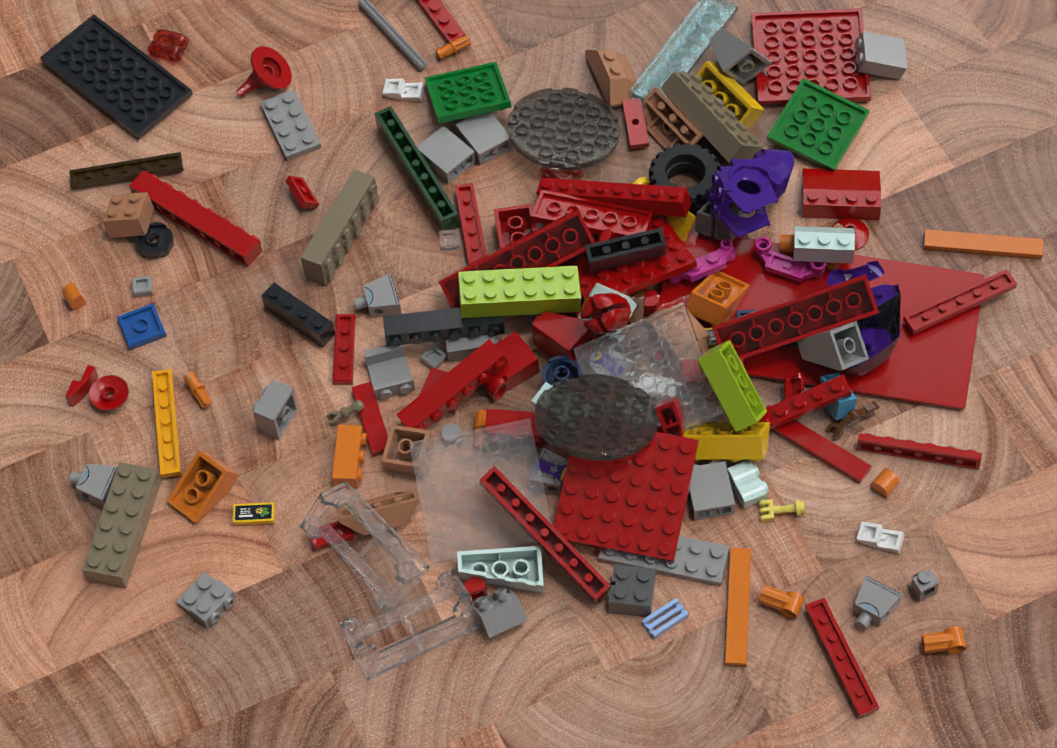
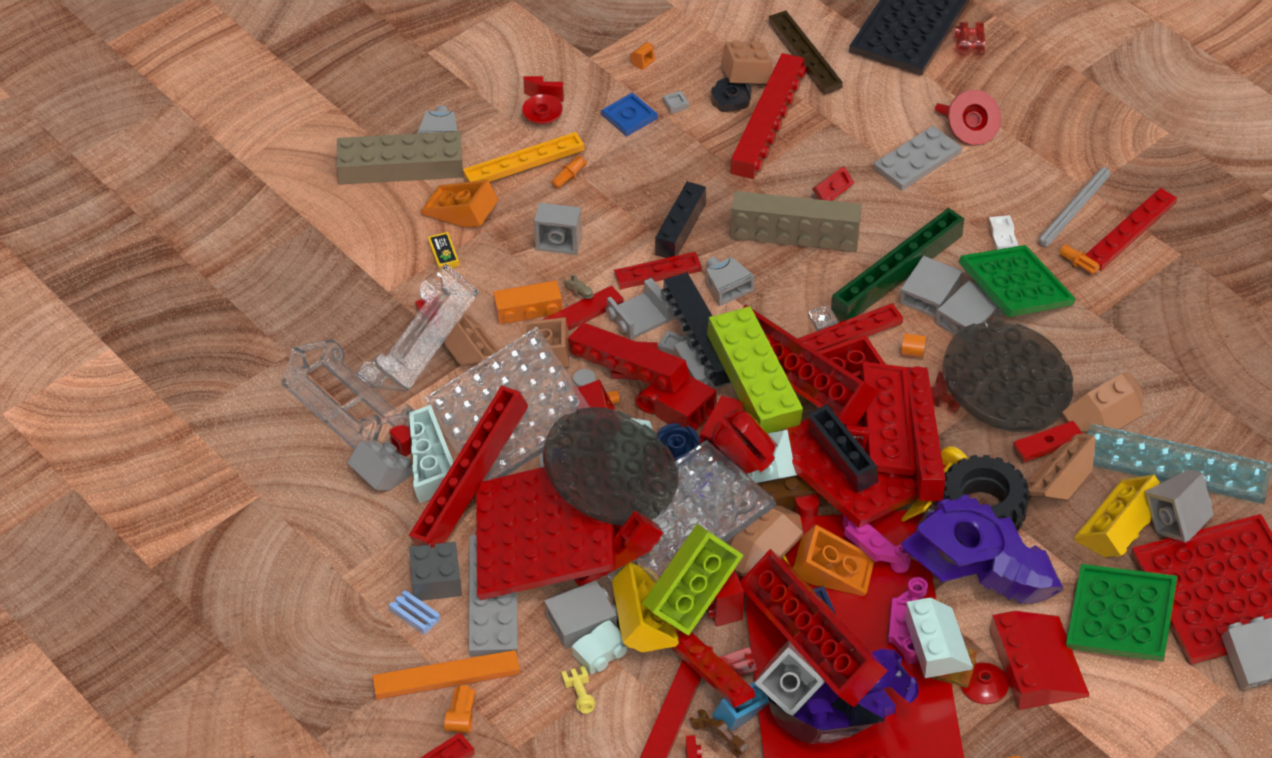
camera: 70 degrees right, 10 degrees down
light grey plate [176,572,236,628] -> none
dark tan brick [661,71,763,163] -> none
none -> orange brick [901,333,926,358]

